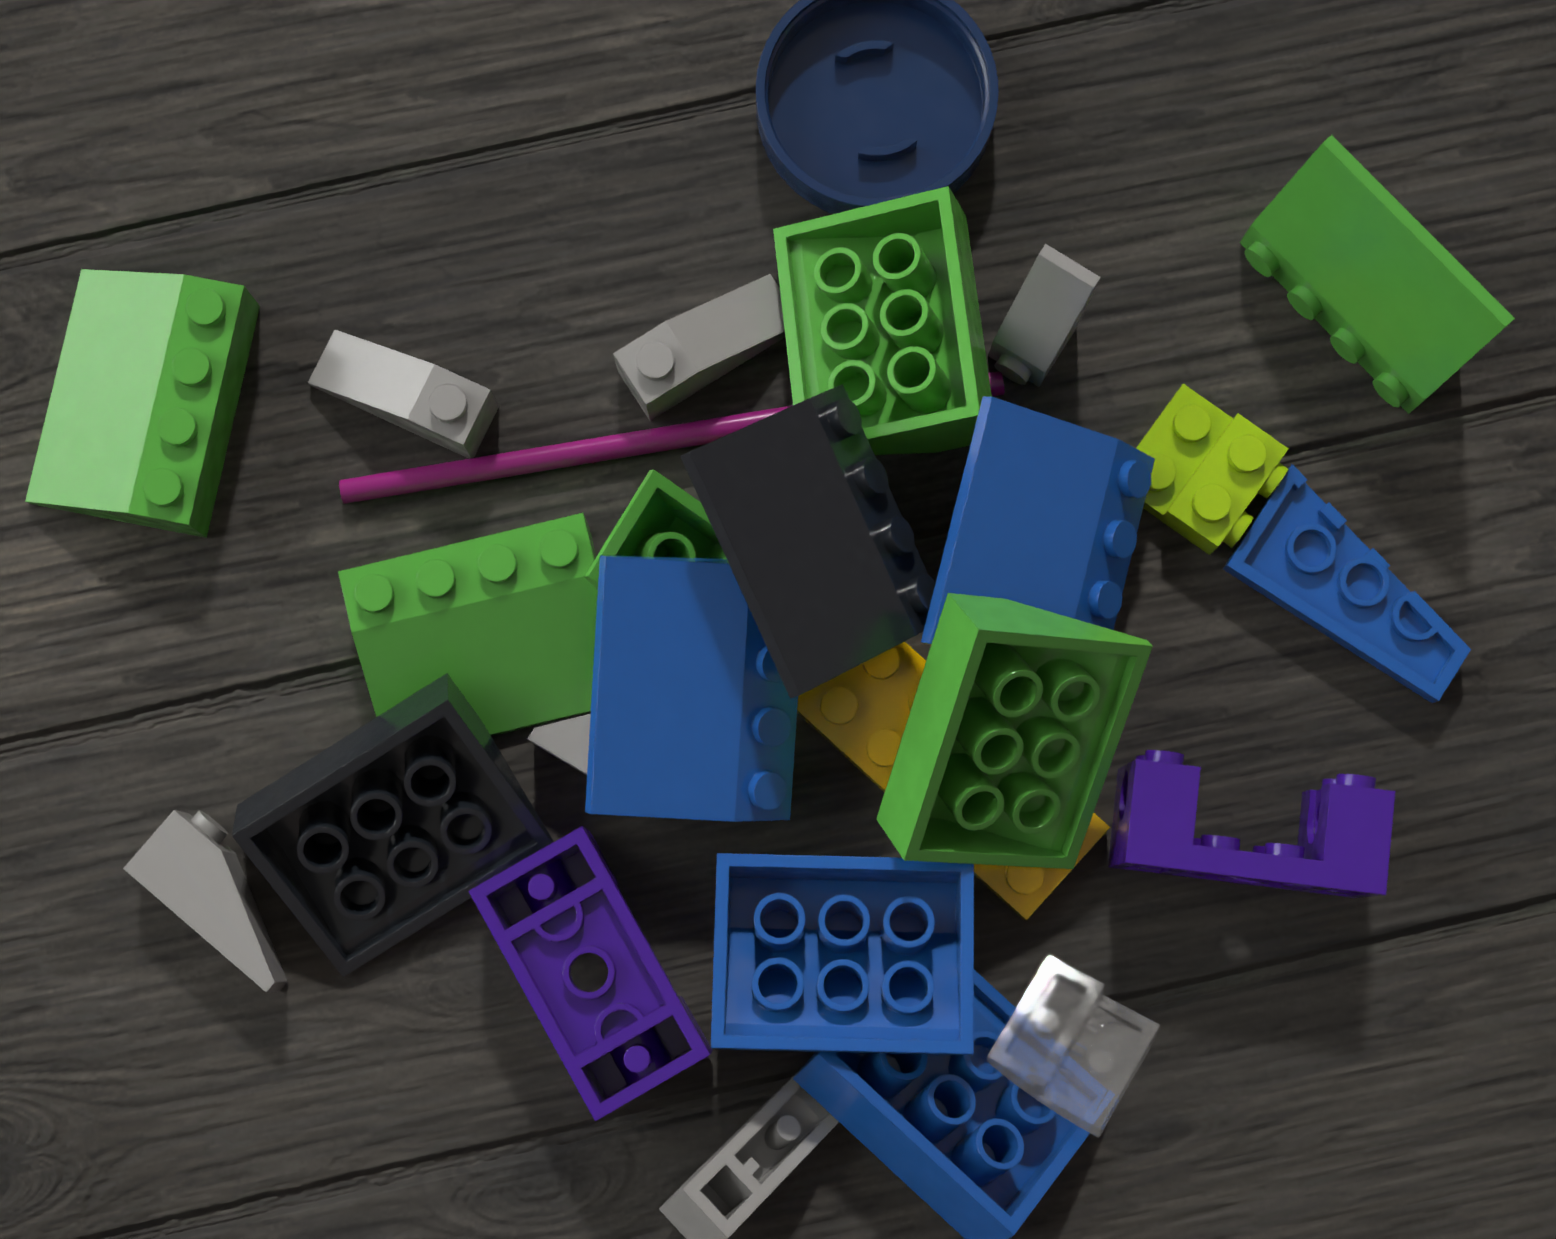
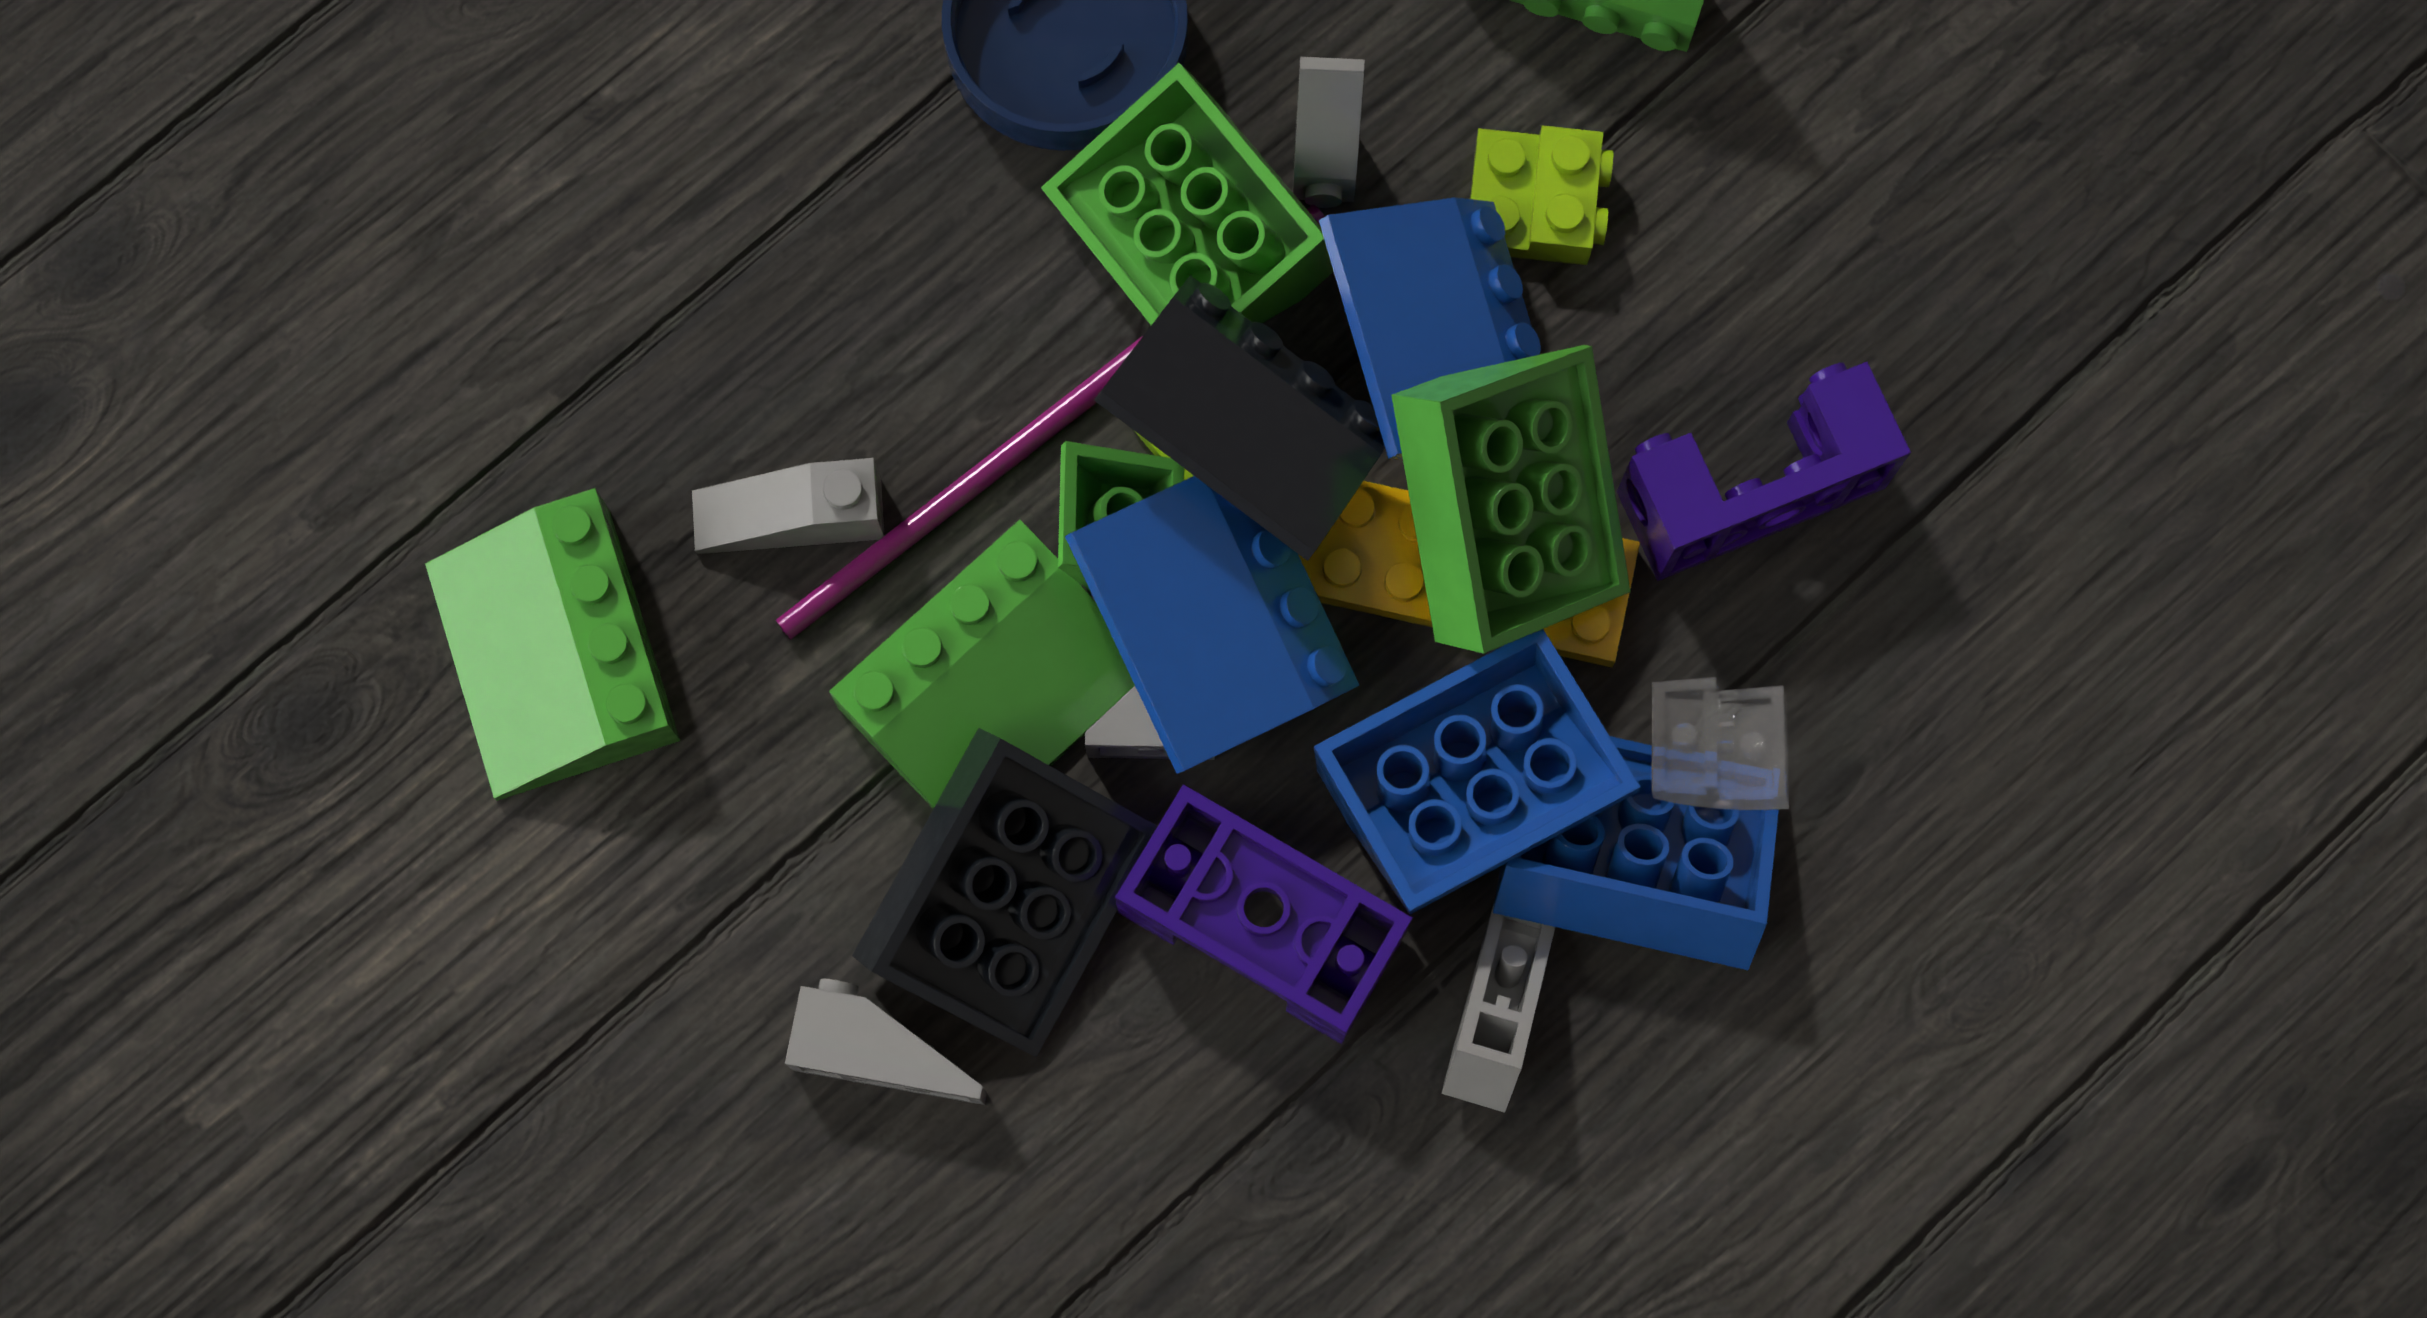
camera: 30 degrees left, 5 degrees down
light grey slope [613,274,785,421] -> none
blue wing [1223,464,1471,703] -> none

